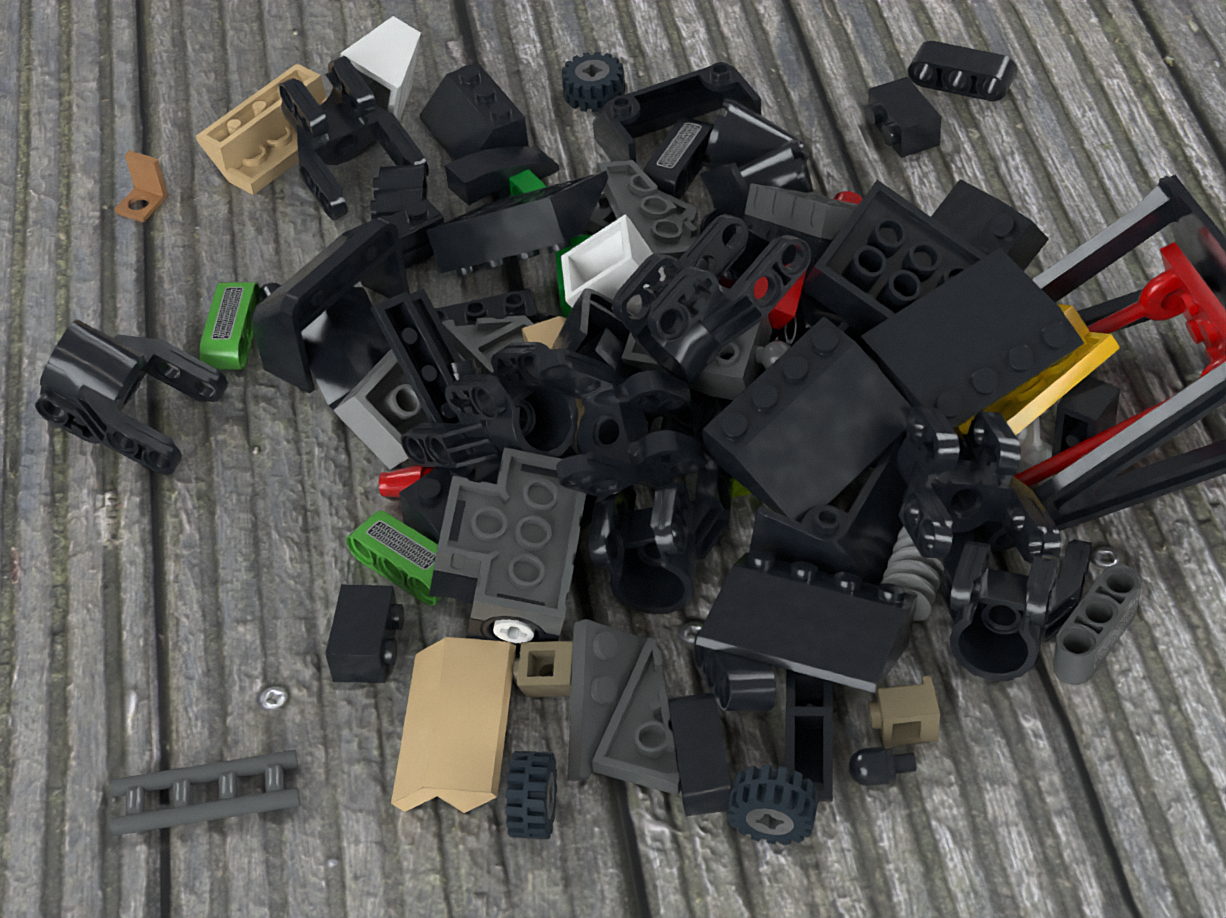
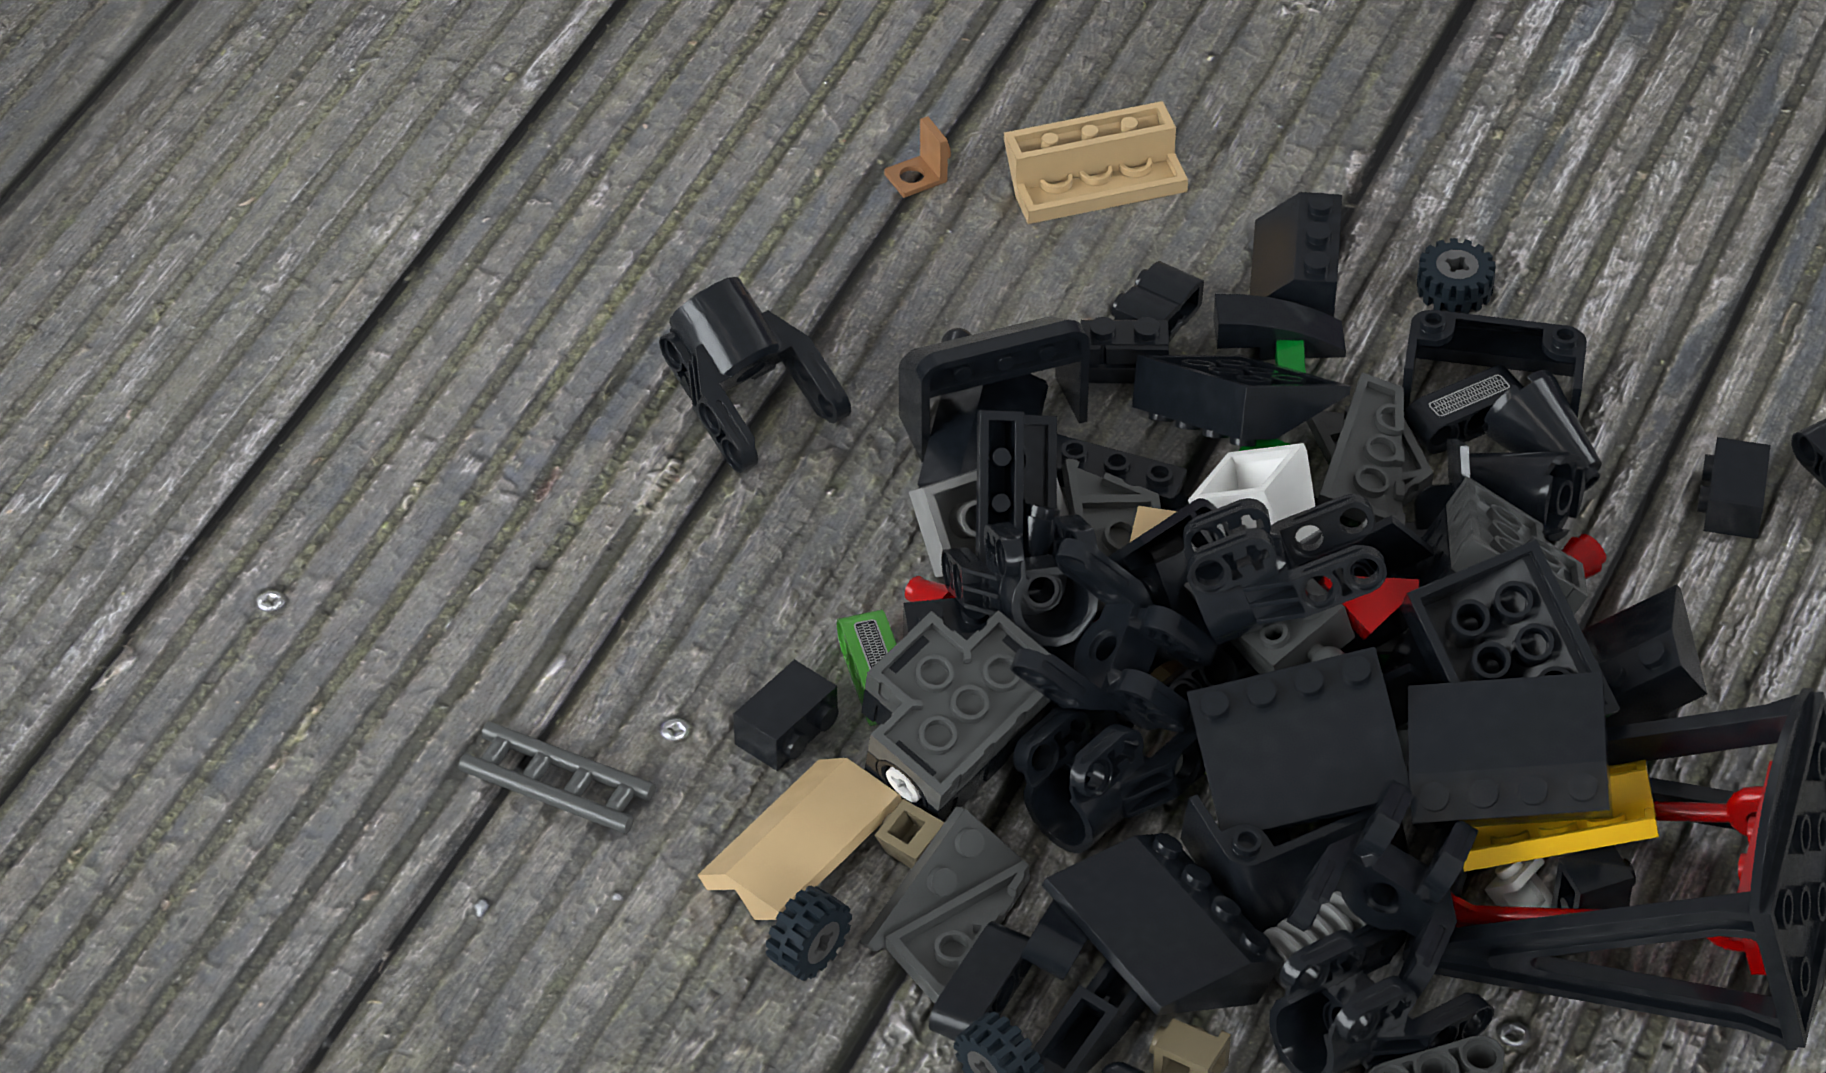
camera: 30 degrees right, 0 degrees up
bright green beam [200,282,260,370] -> none
black piece [278,56,429,220] -> none
white slope [340,16,421,121] -> none

